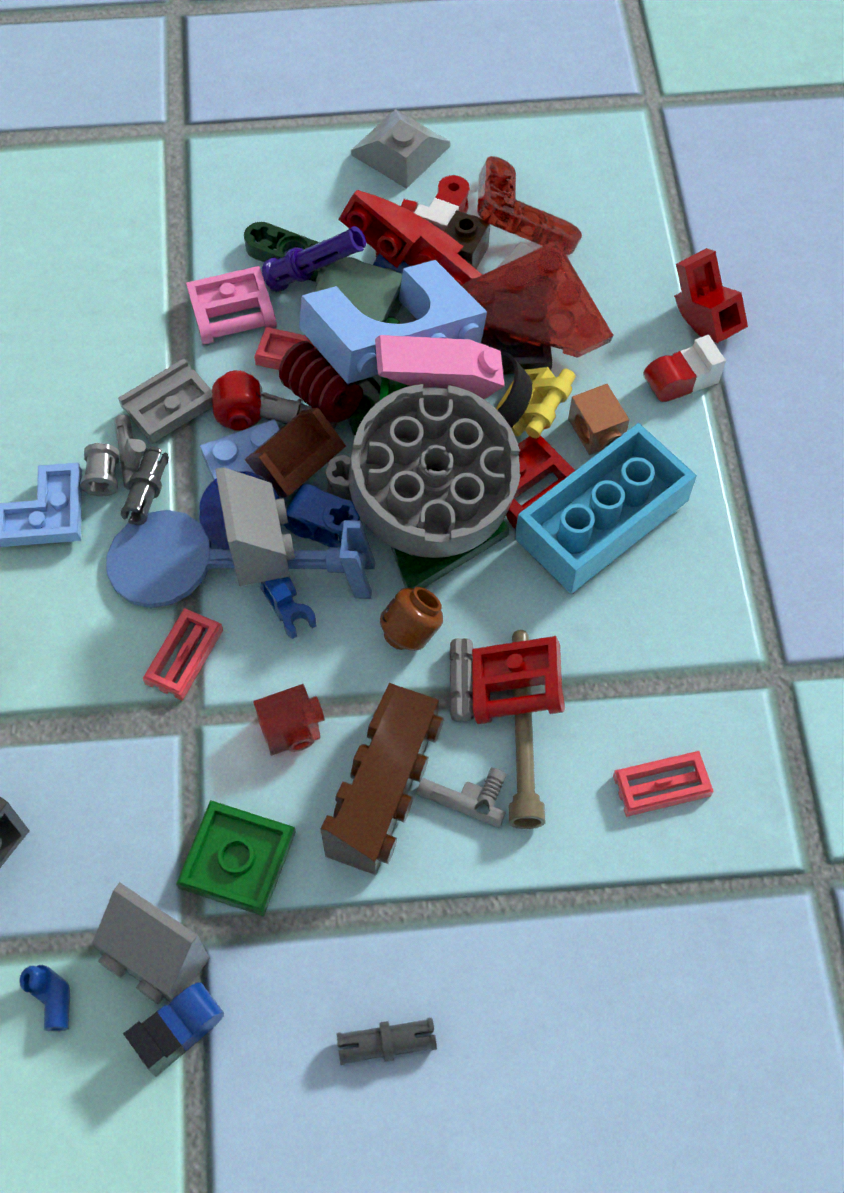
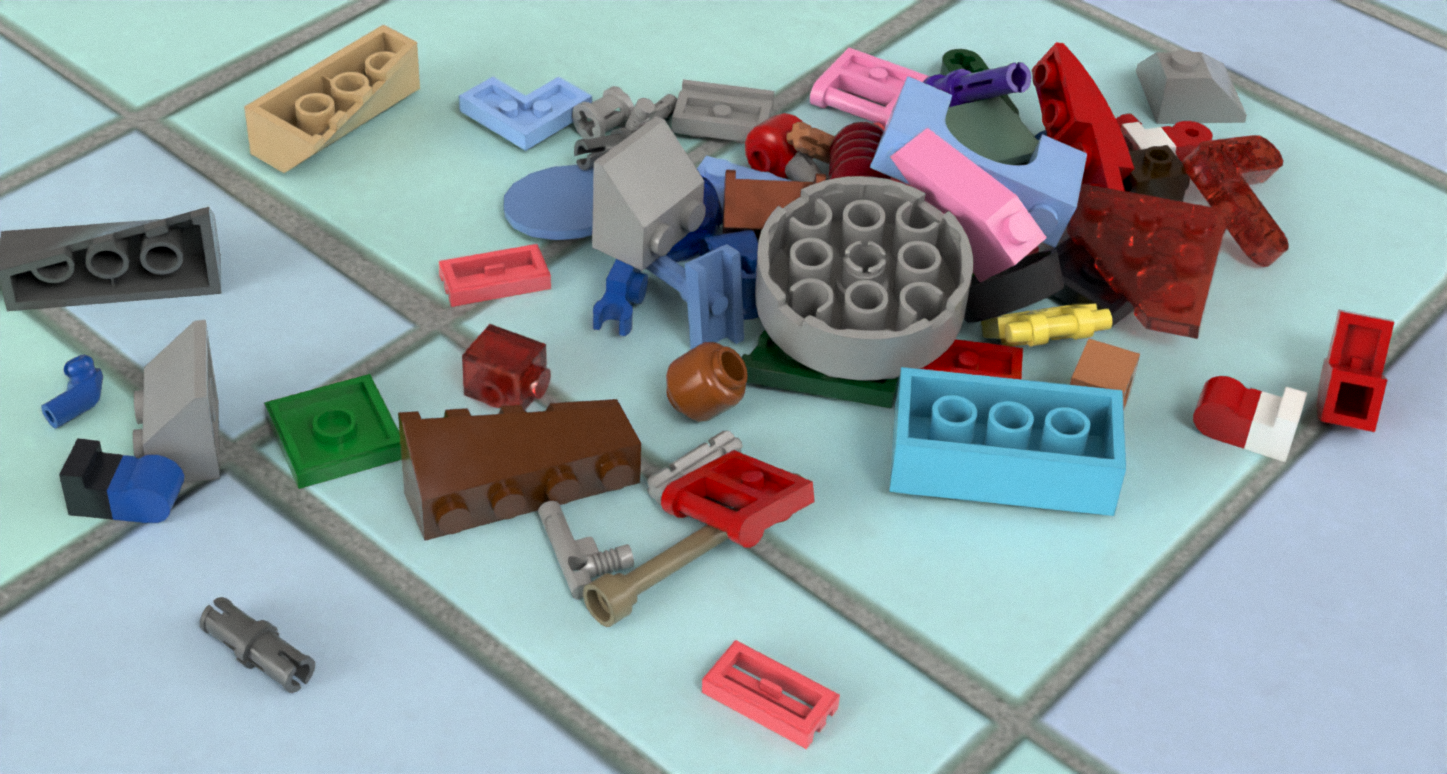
camera: 45 degrees right, 20 degrees down
none -> nougat axle [786,122,835,164]

